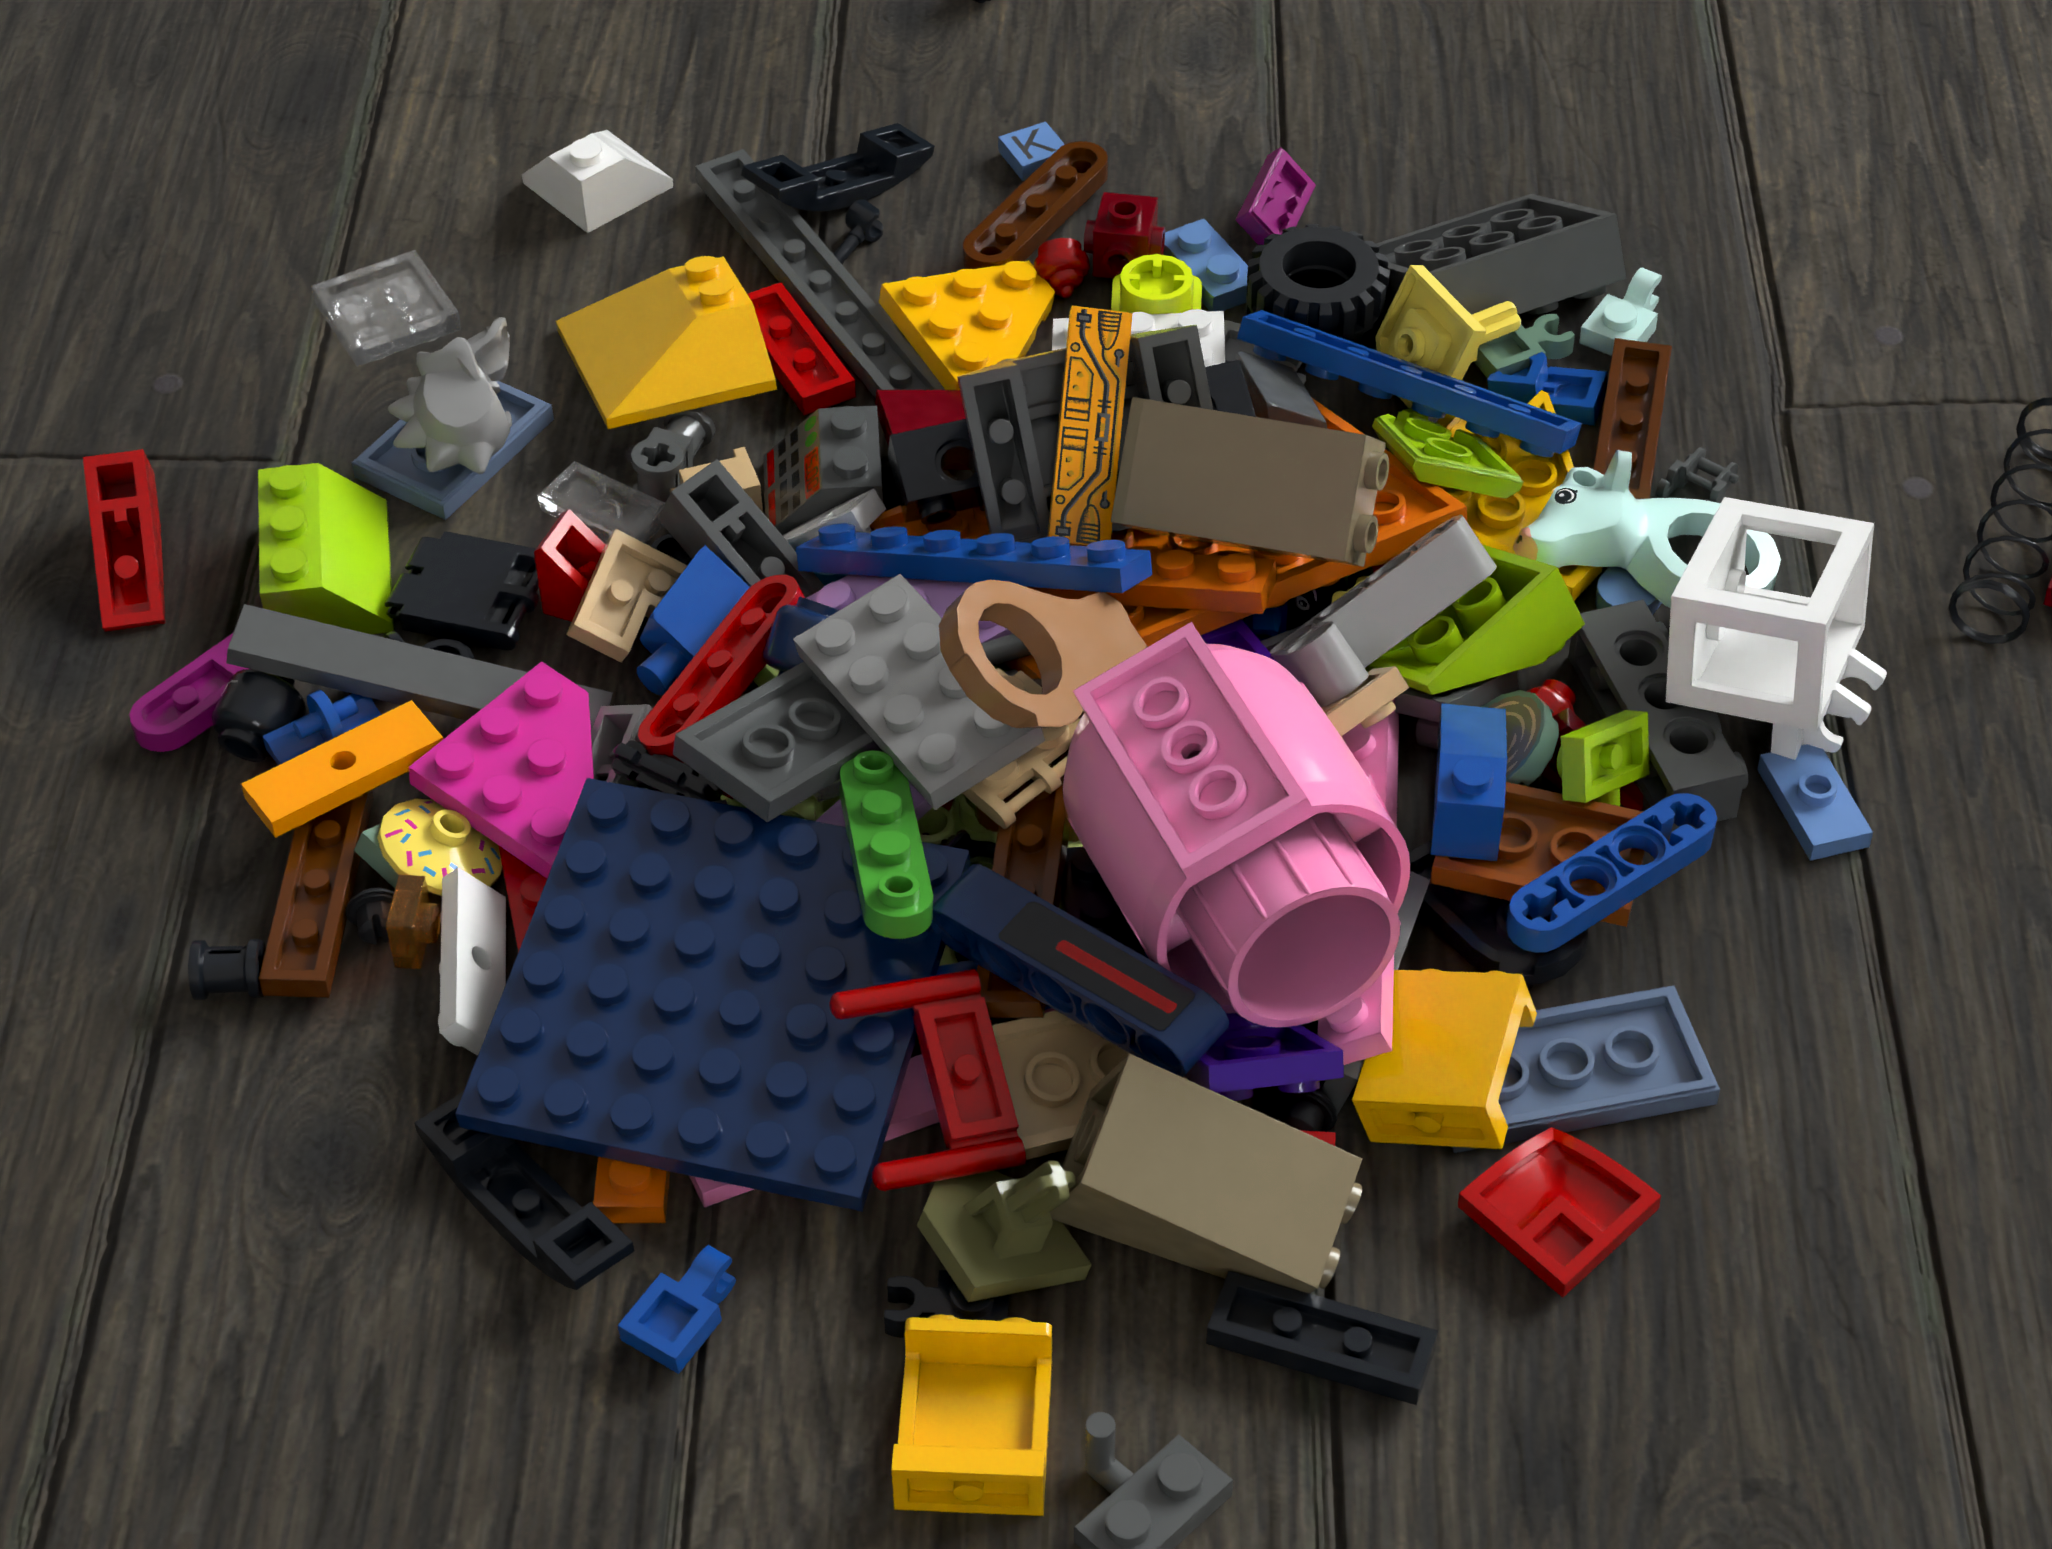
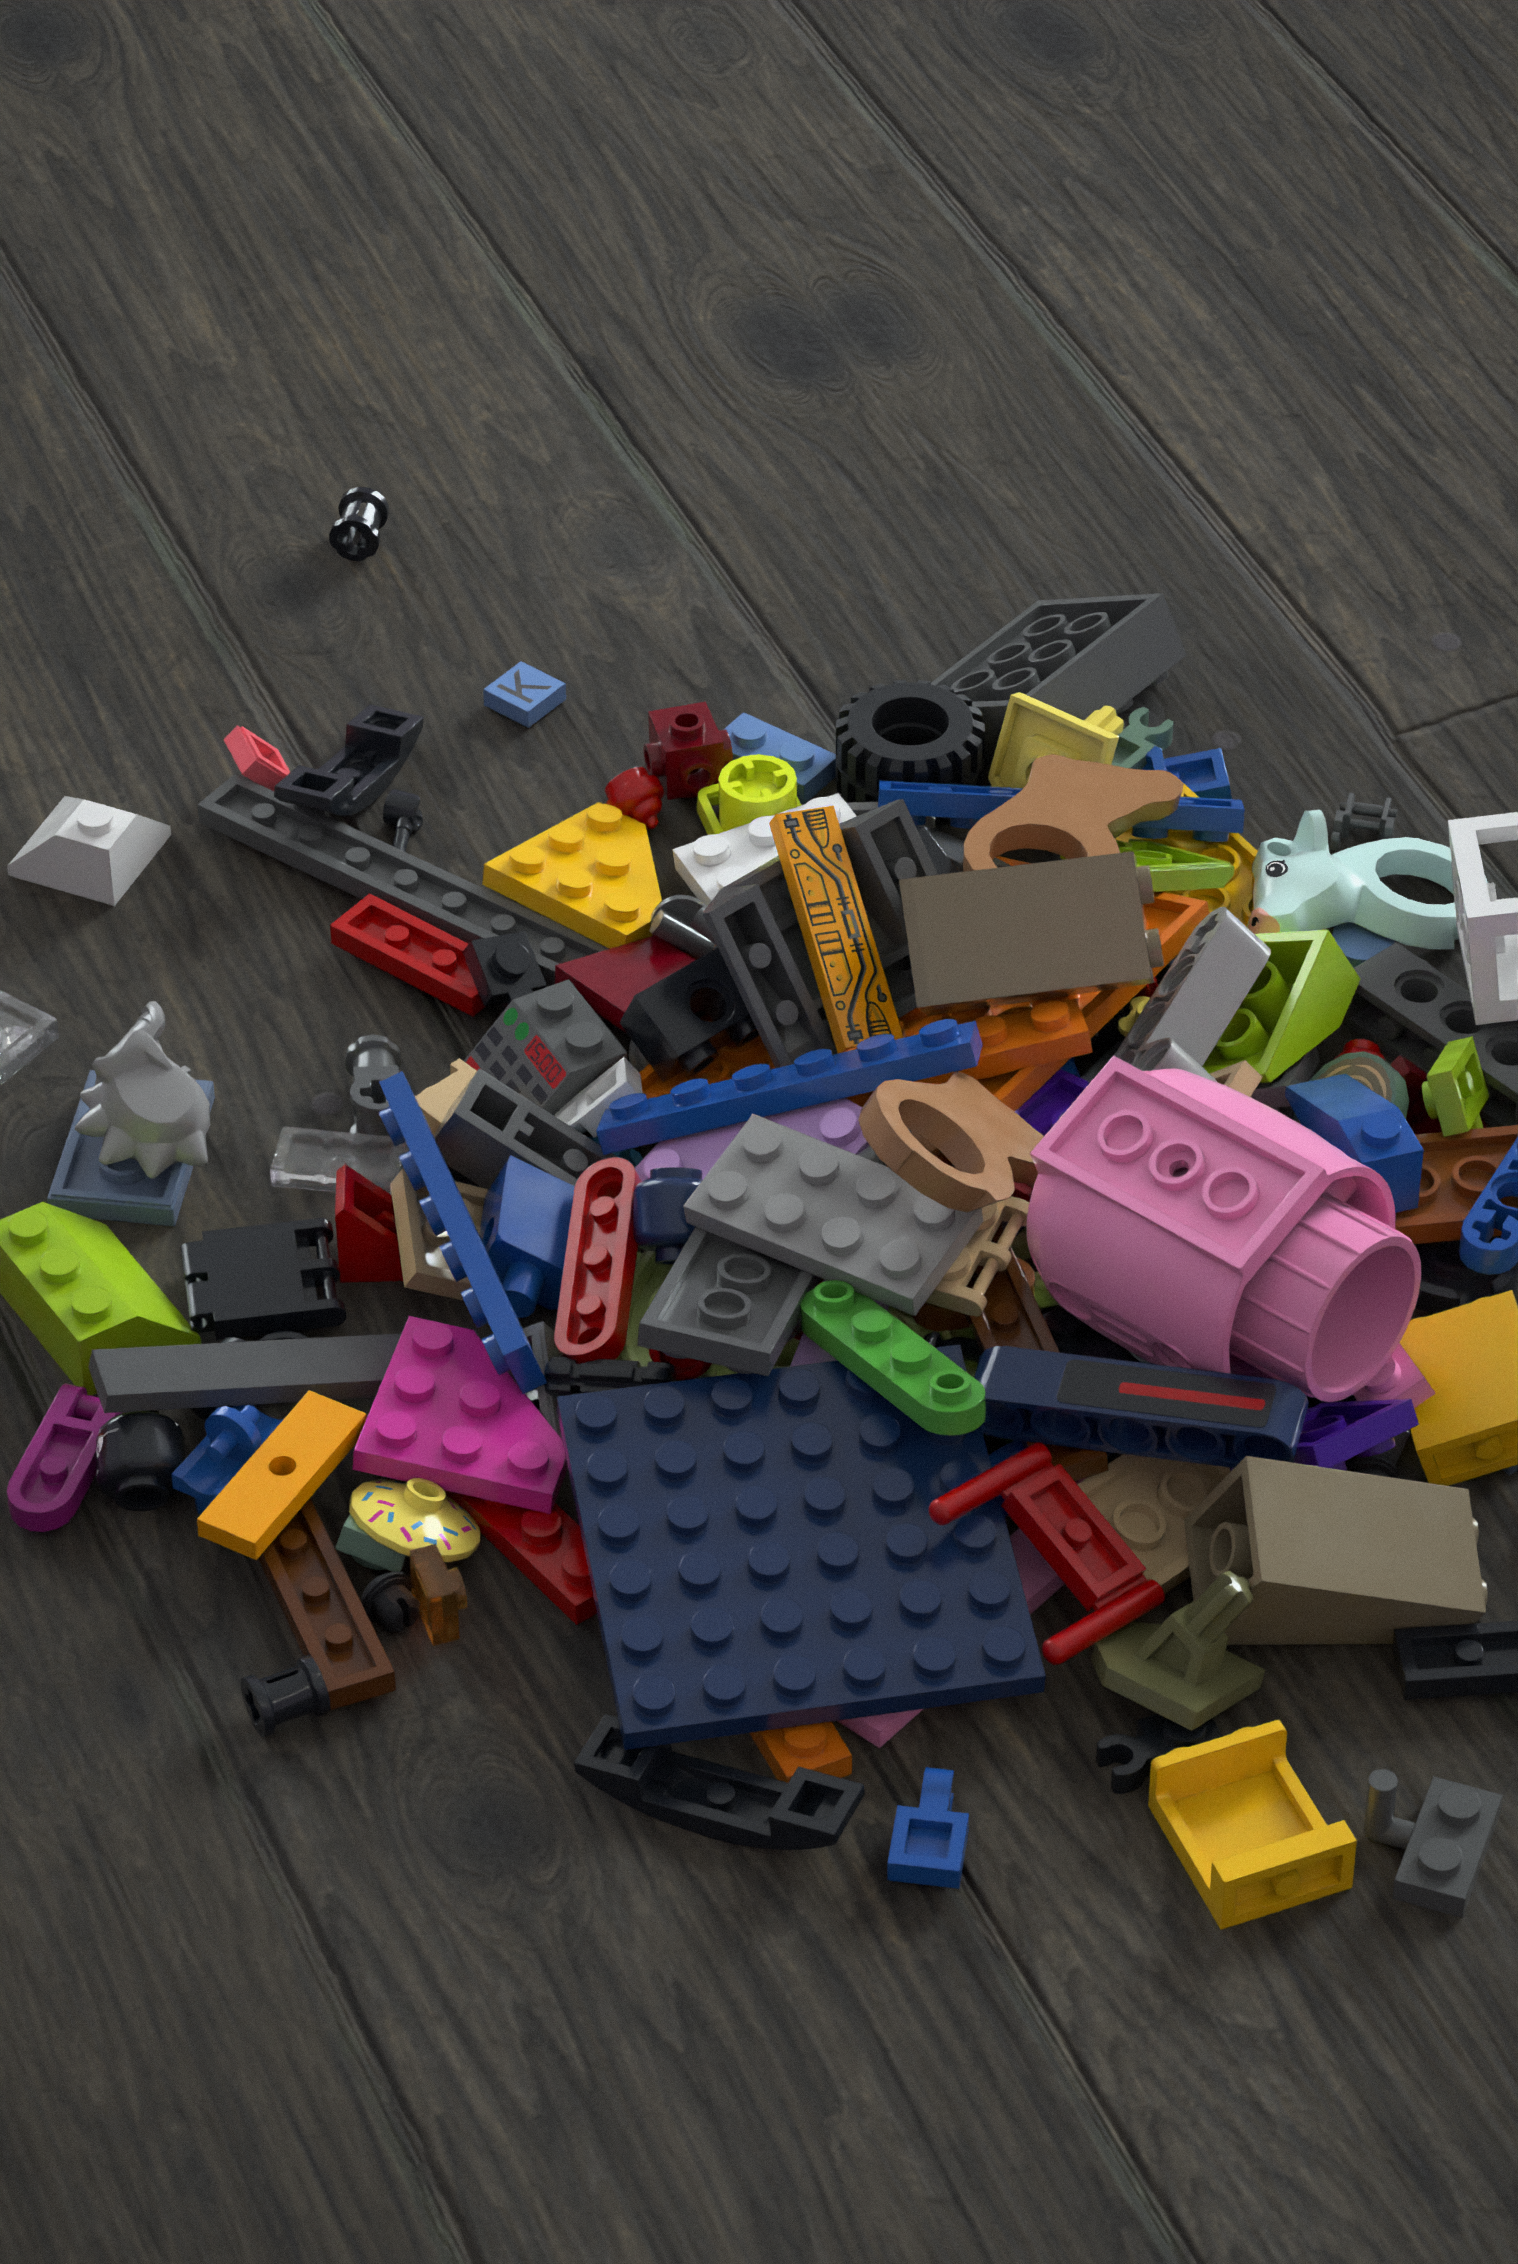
camera: 25 degrees left, 5 degrees down
white tile [438,867,506,1055] -> none
yellow slope [556,256,777,429] -> none
reddish brown plate [963,141,1108,269] -> none
magenta plate [1235,147,1316,245] -> none
light aqua plate [1579,268,1662,356] -> none
reddish brown plate [1593,338,1672,499] -> none
none -> coral tile [224,725,290,791]
none -> blue plate [379,1071,547,1394]
none -> black plate [462,931,547,1011]
none -> medium nougat animal [963,754,1184,872]

